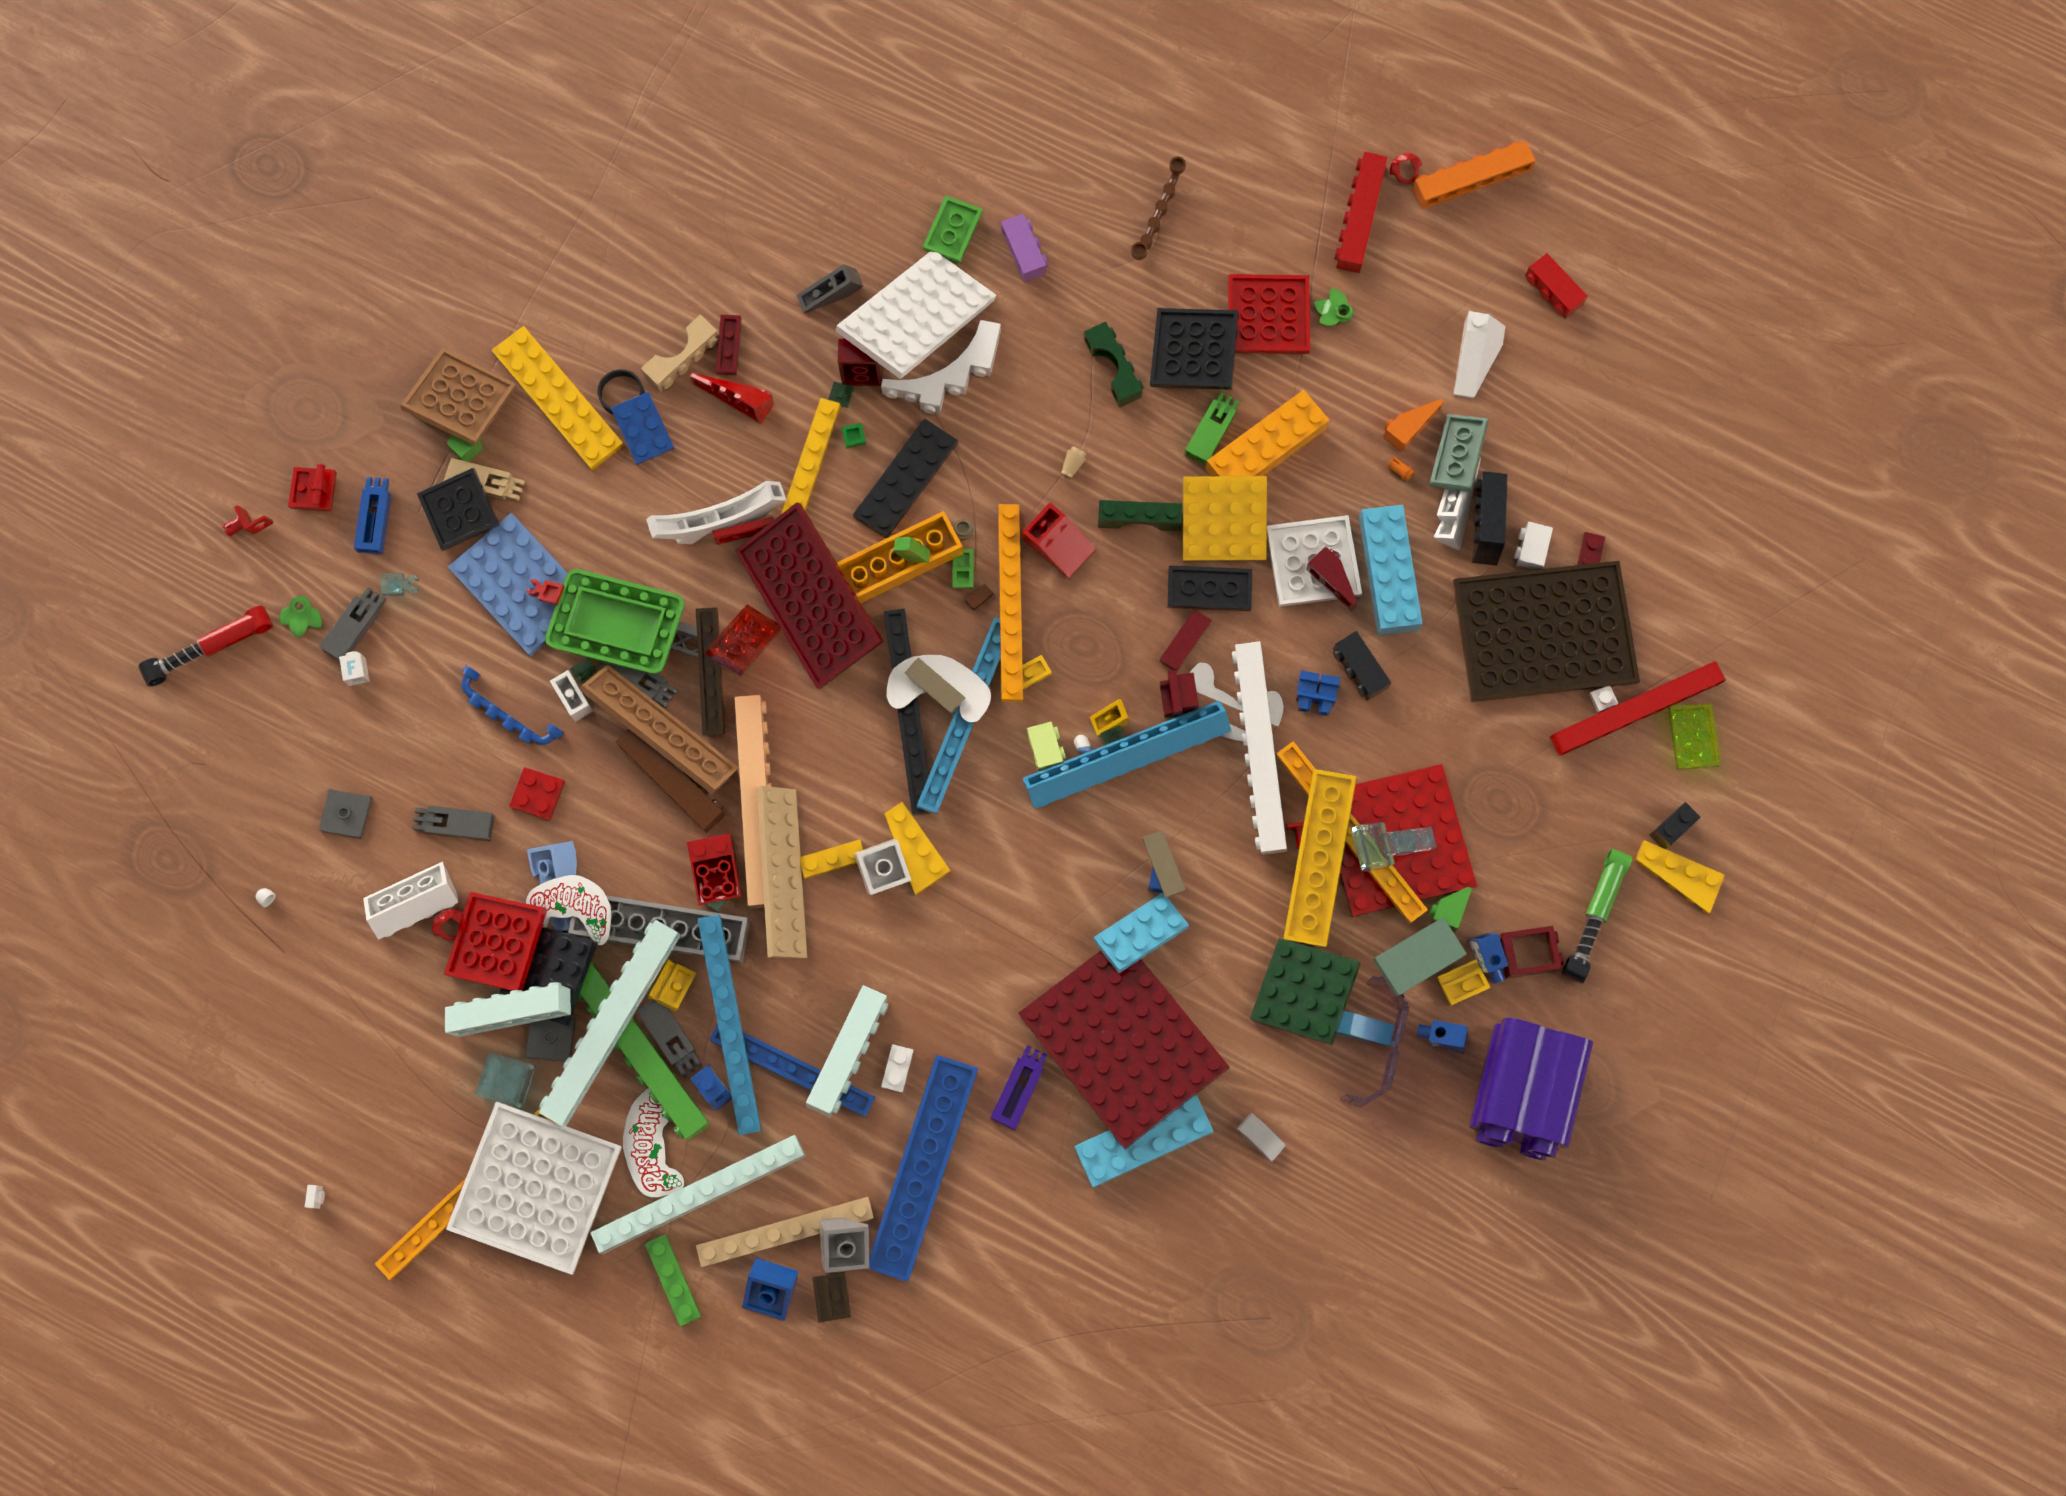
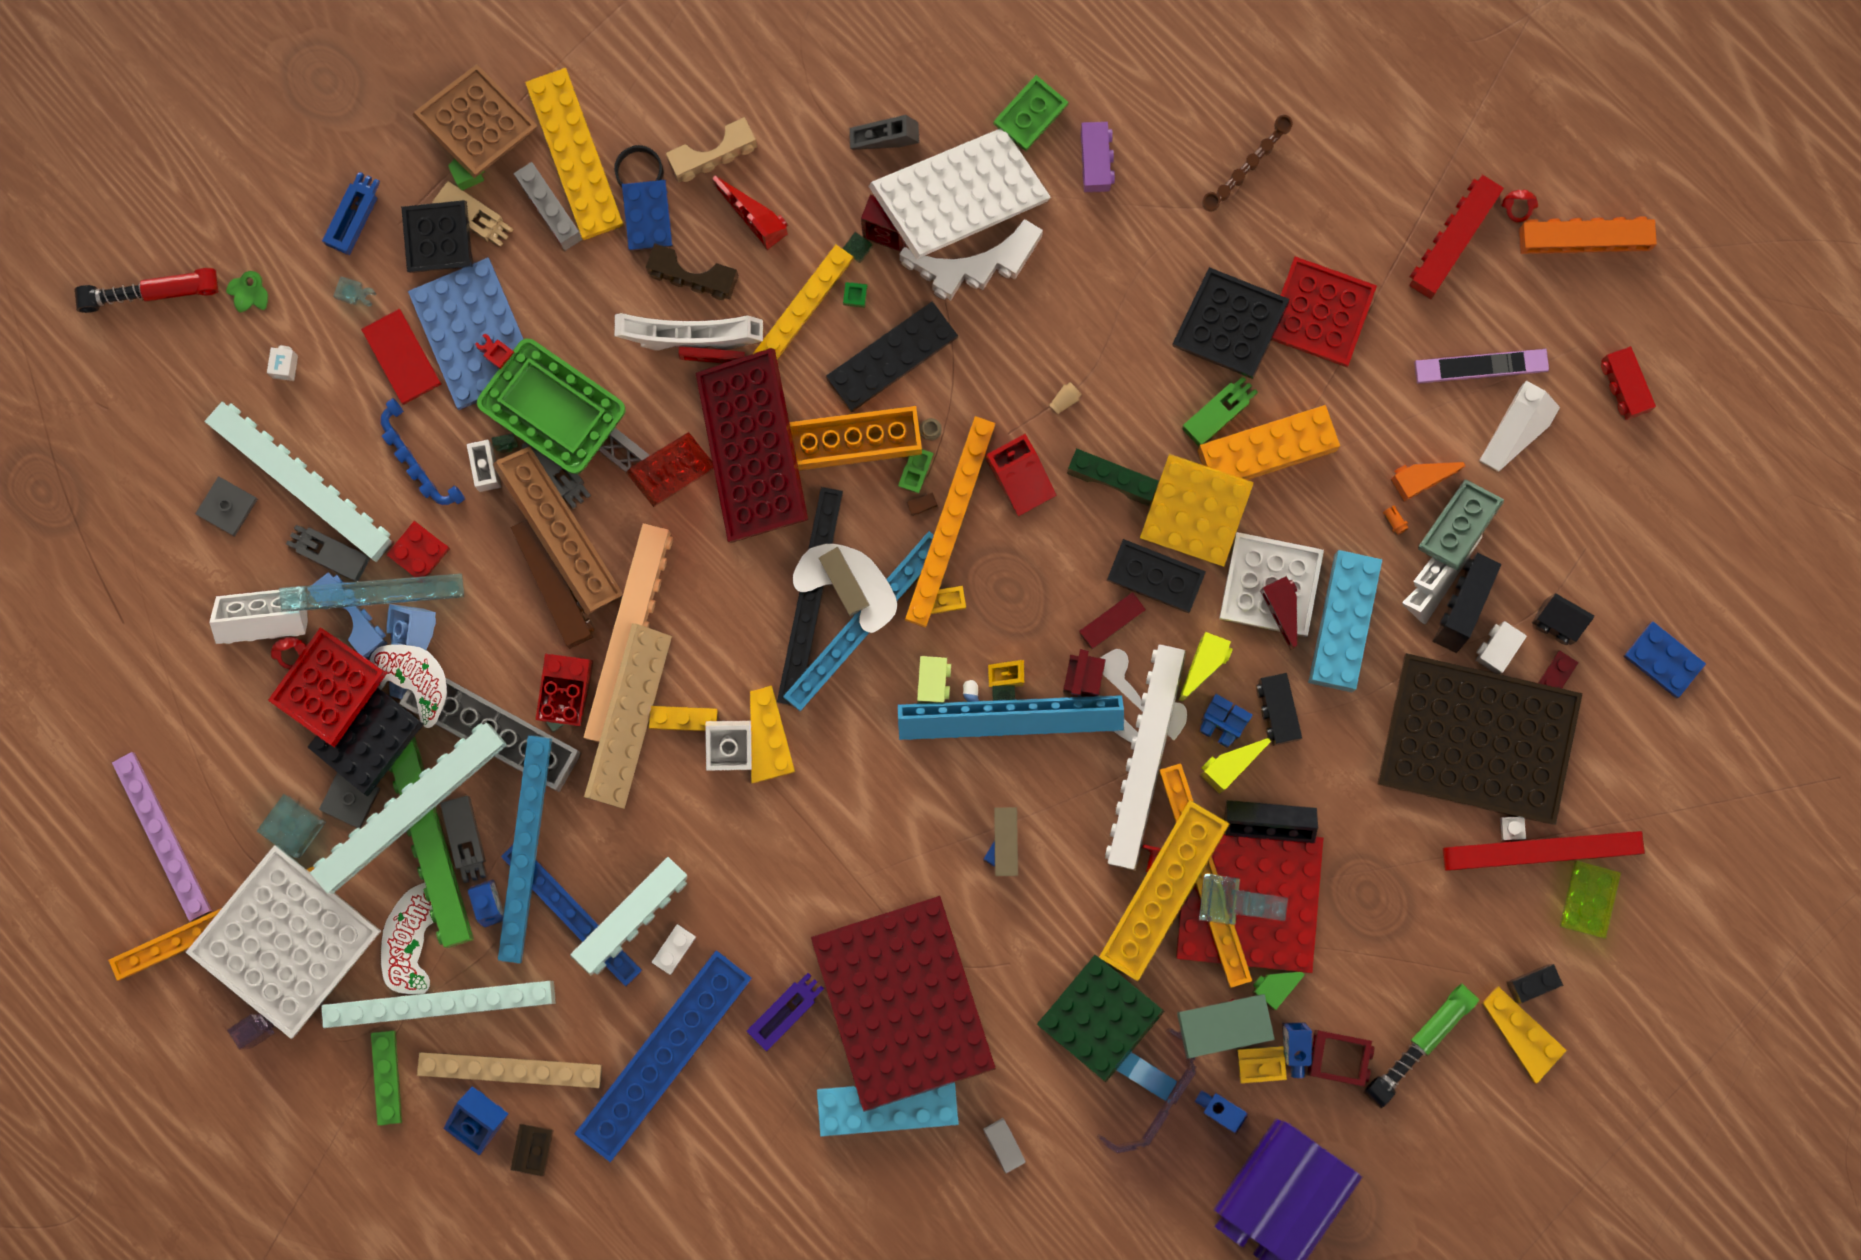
camera: 20 degrees right, 5 degrees up
red bracket [222,505,274,537] -> none
white hinge [256,888,276,907] -> none
red plate [288,464,337,511] -> none
white plate [305,1185,325,1209] -> none
dark grey hinge [319,588,387,661] -> none
light aqua brick [445,982,571,1037] -> none
yellow plate [648,959,697,1012] -> none
dark brown plate [695,607,725,736] -> none
dark red plate [715,315,742,376] -> none
light grey slope [820,1218,869,1273] -> none
bright green piece [894,537,930,563] -> none
dark green arch [1084,321,1144,408] -> none
medium azure plate [1093,893,1189,973] -> none
bright green plate [1314,288,1353,326] -> none
none -> lavender plate [112,752,212,922]
none -> light aqua brick [205,402,393,562]
none -> brick [227,1014,275,1049]
none -> clear light blue plate [279,574,464,612]
none -> medium blue arch [307,572,388,659]
none -> red tile [361,308,442,405]
none -> light grey brick [514,162,583,251]
none -> dark brown arch [646,243,739,300]
none -> neon yellow slope [1178,632,1233,702]
none -> neon yellow slope [1200,738,1271,794]
none -> black brick [1224,800,1318,843]
none -> tile [1414,349,1549,384]
none -> black slope [1532,593,1595,645]
none -> blue plate [1624,621,1706,699]

